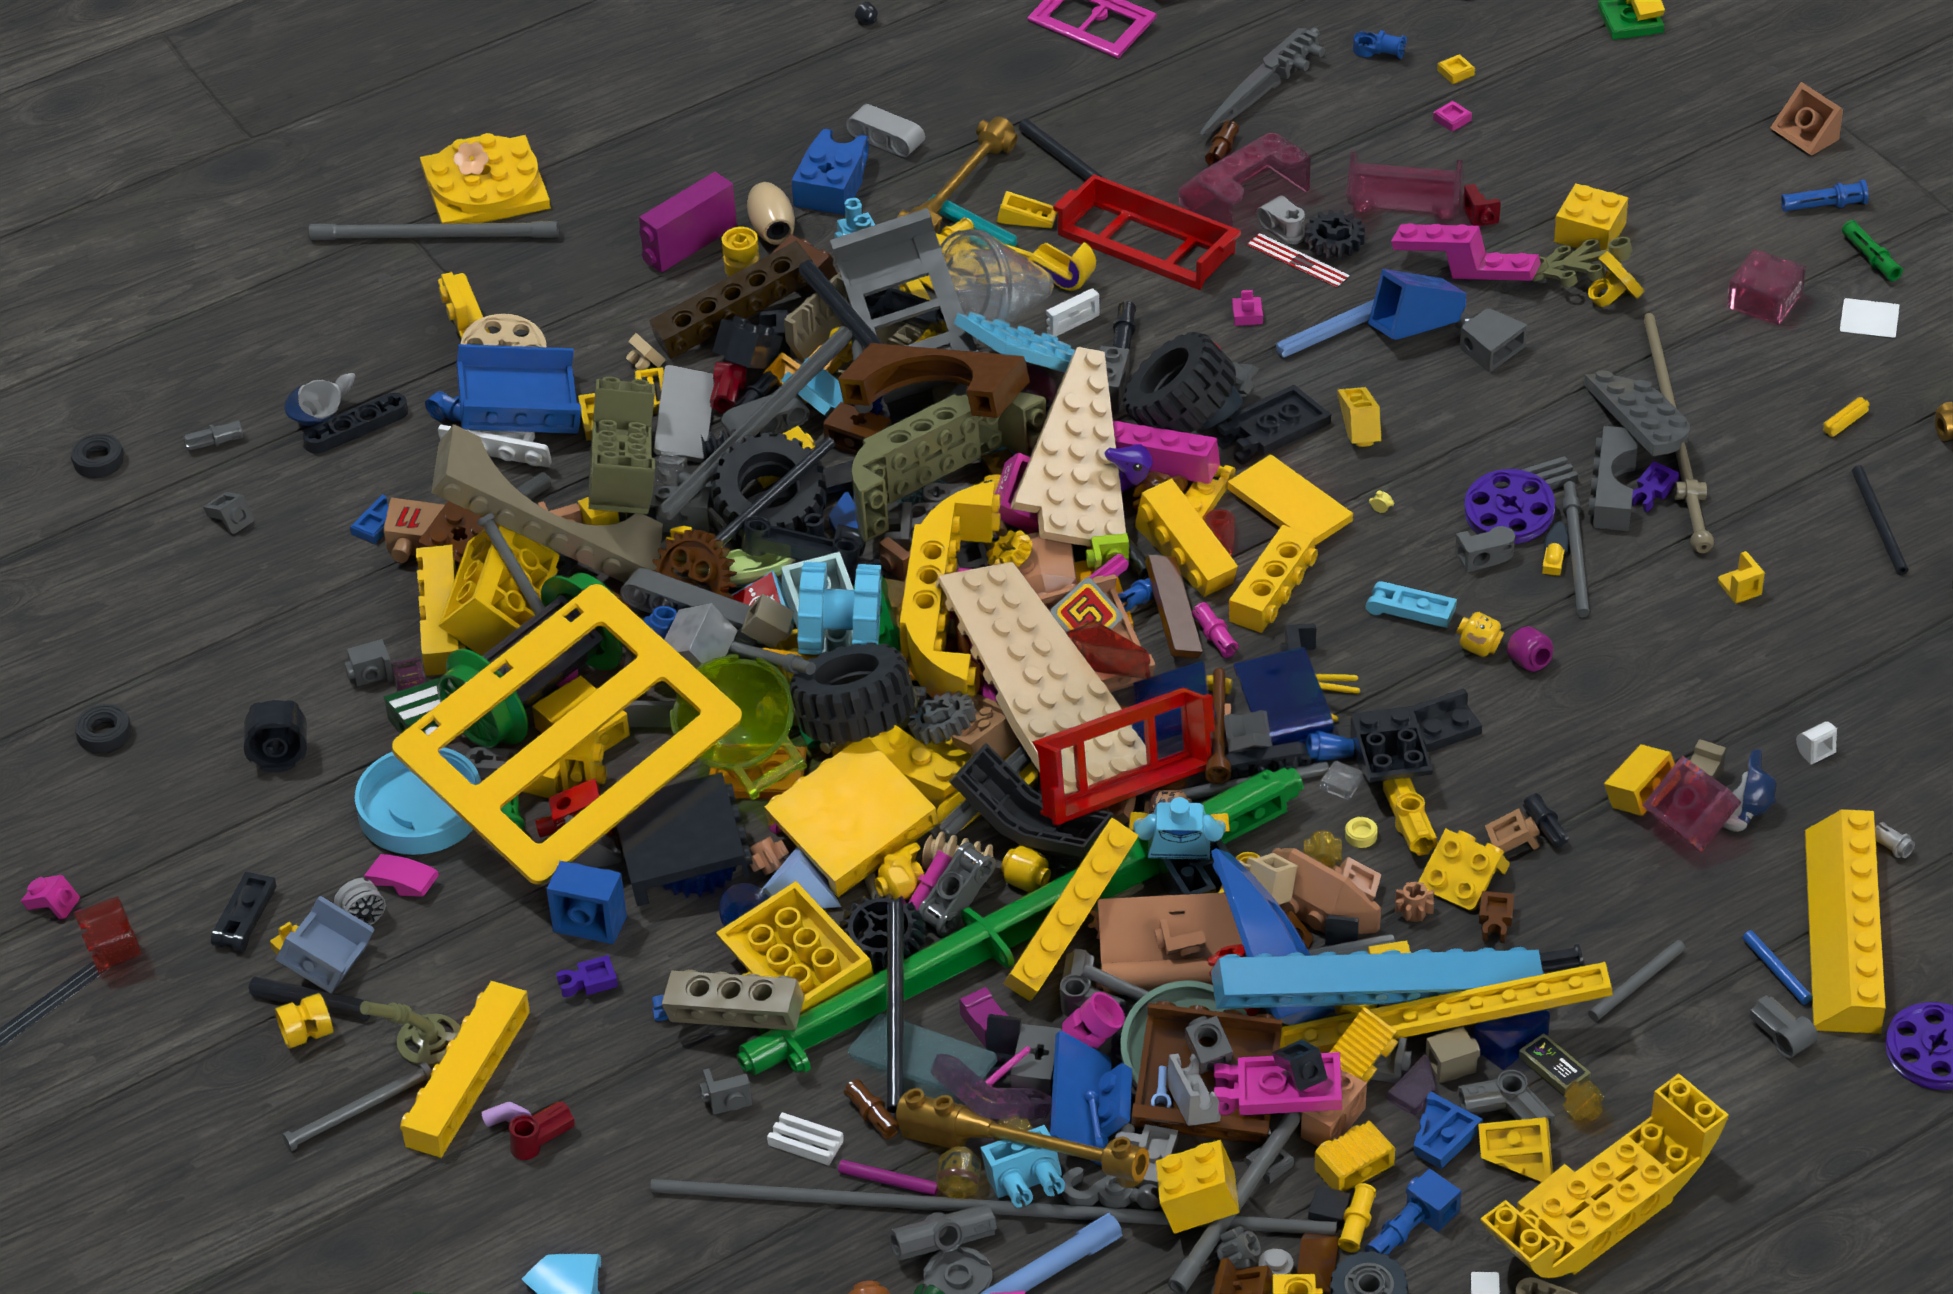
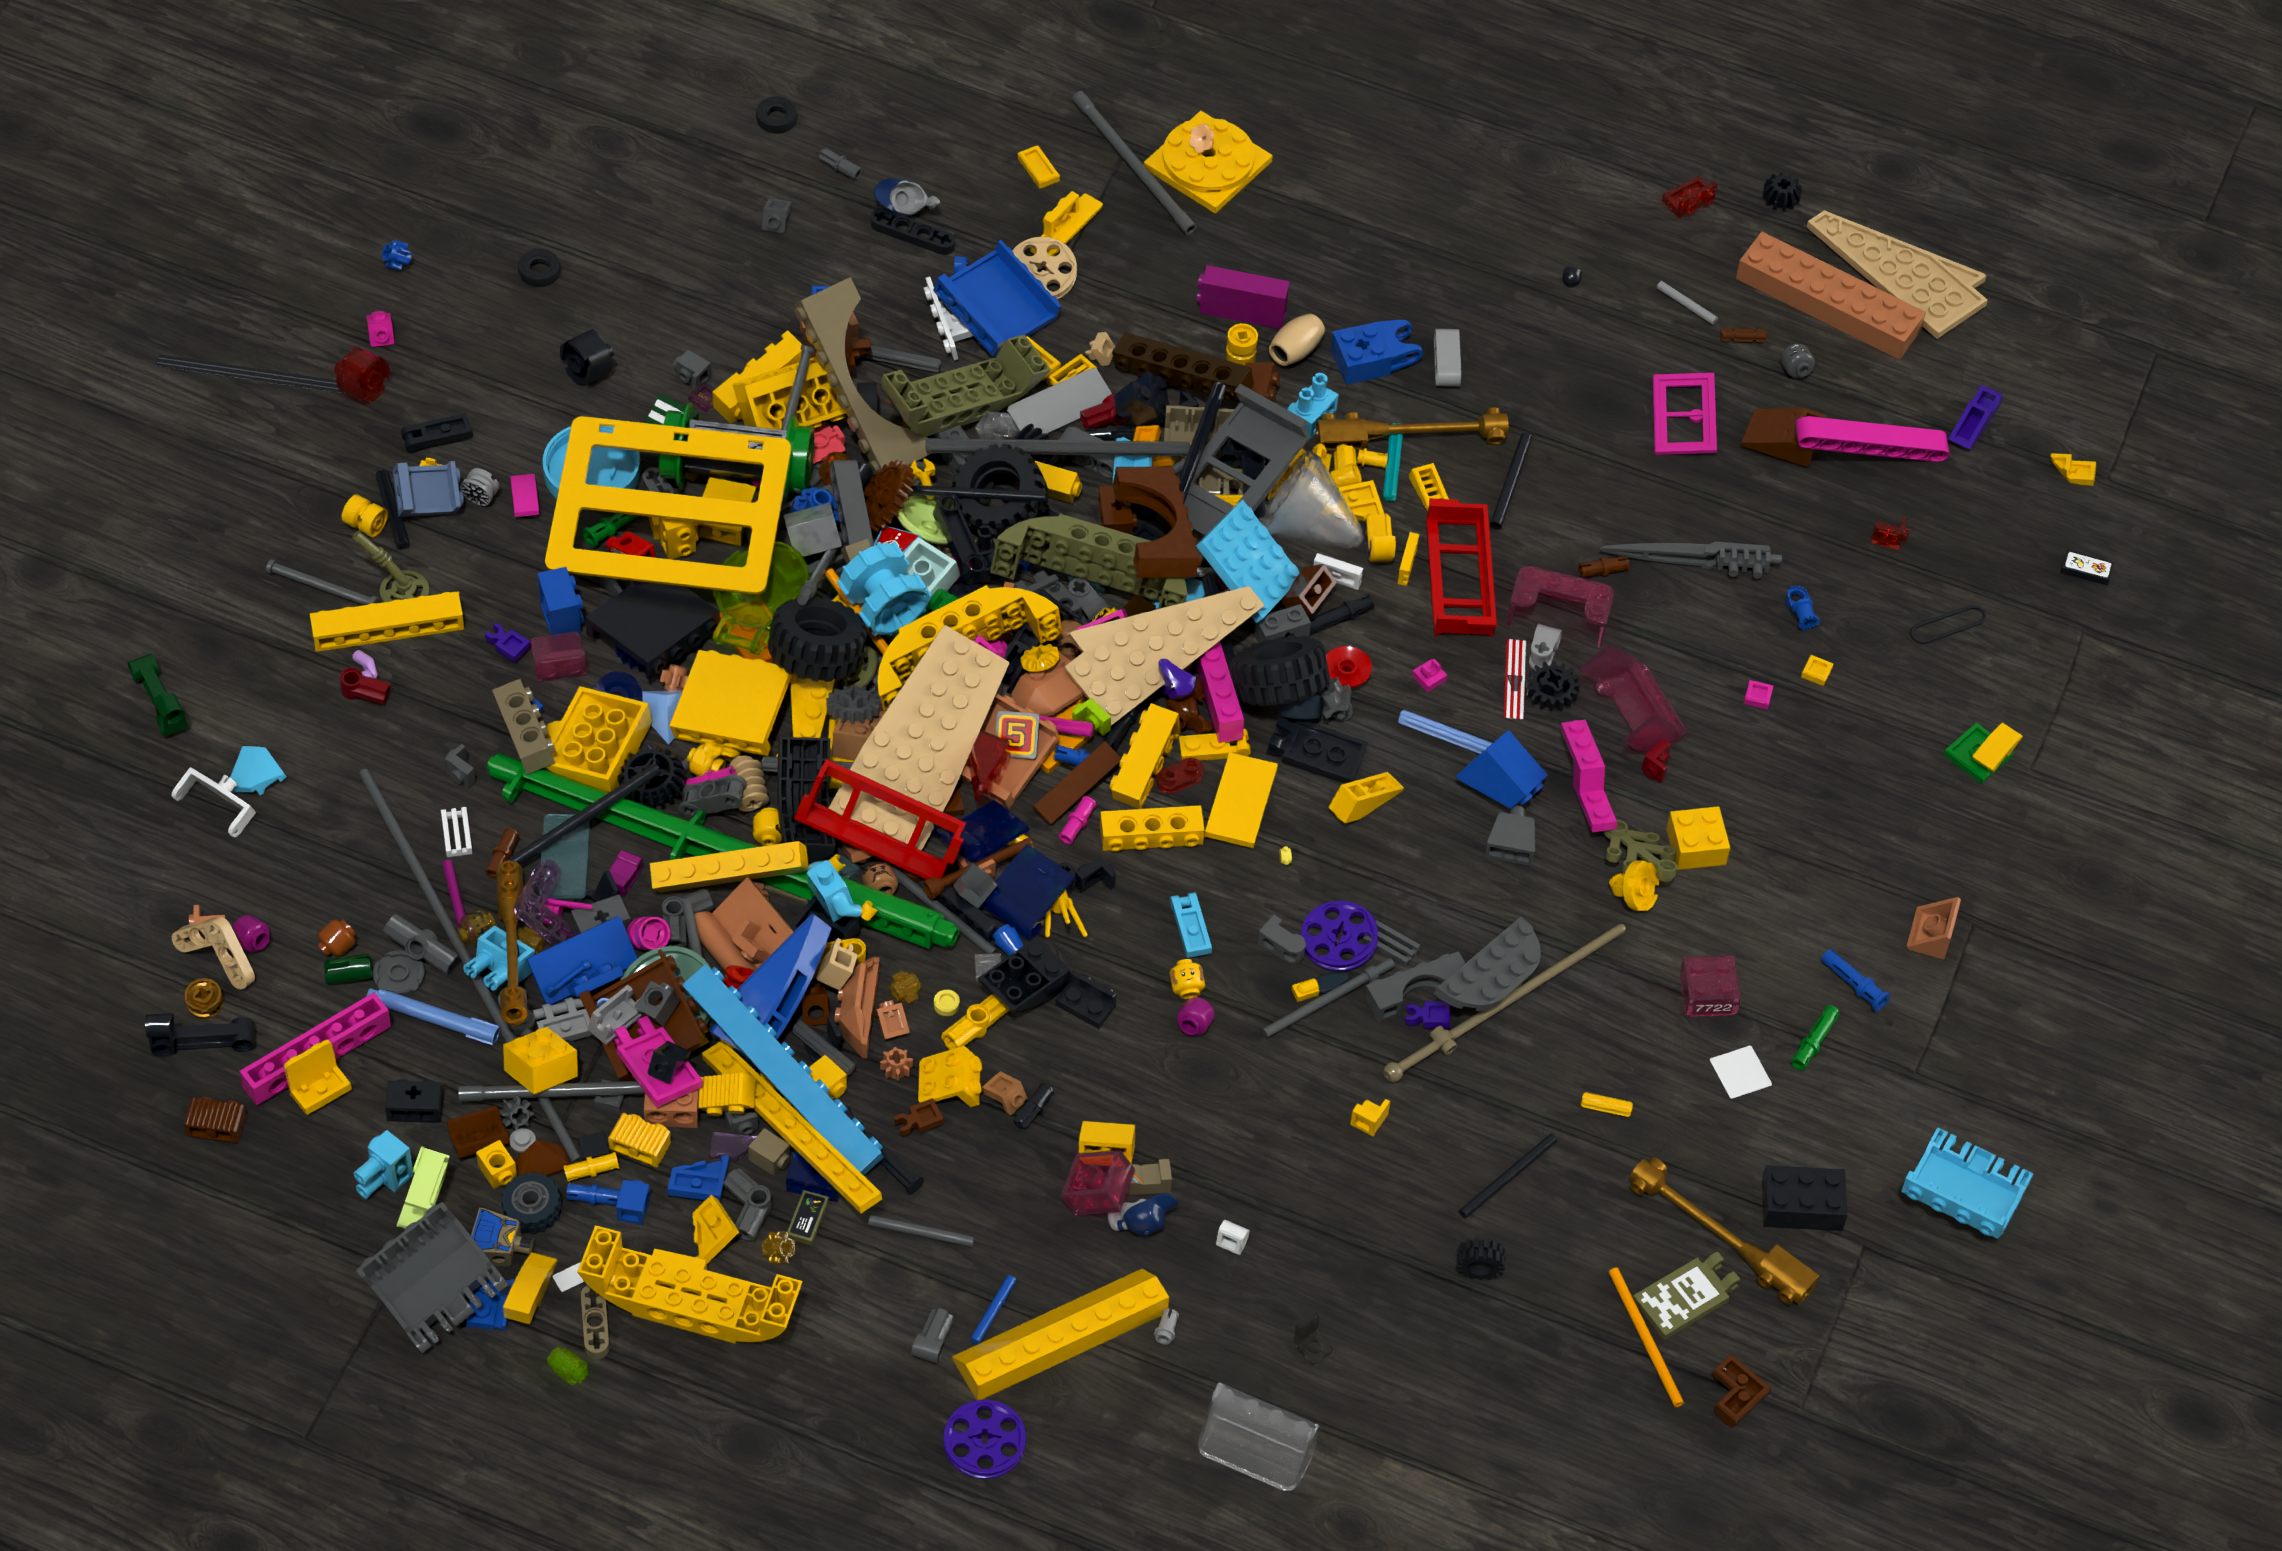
camera: 50 degrees right, 10 degrees up
none -> clear pink bracket [530,632,587,681]
none -> yellow tile [1018,145,1060,189]
none -> reddish brown brick [1280,564,1337,616]
none -> yellow tile [1397,532,1419,586]

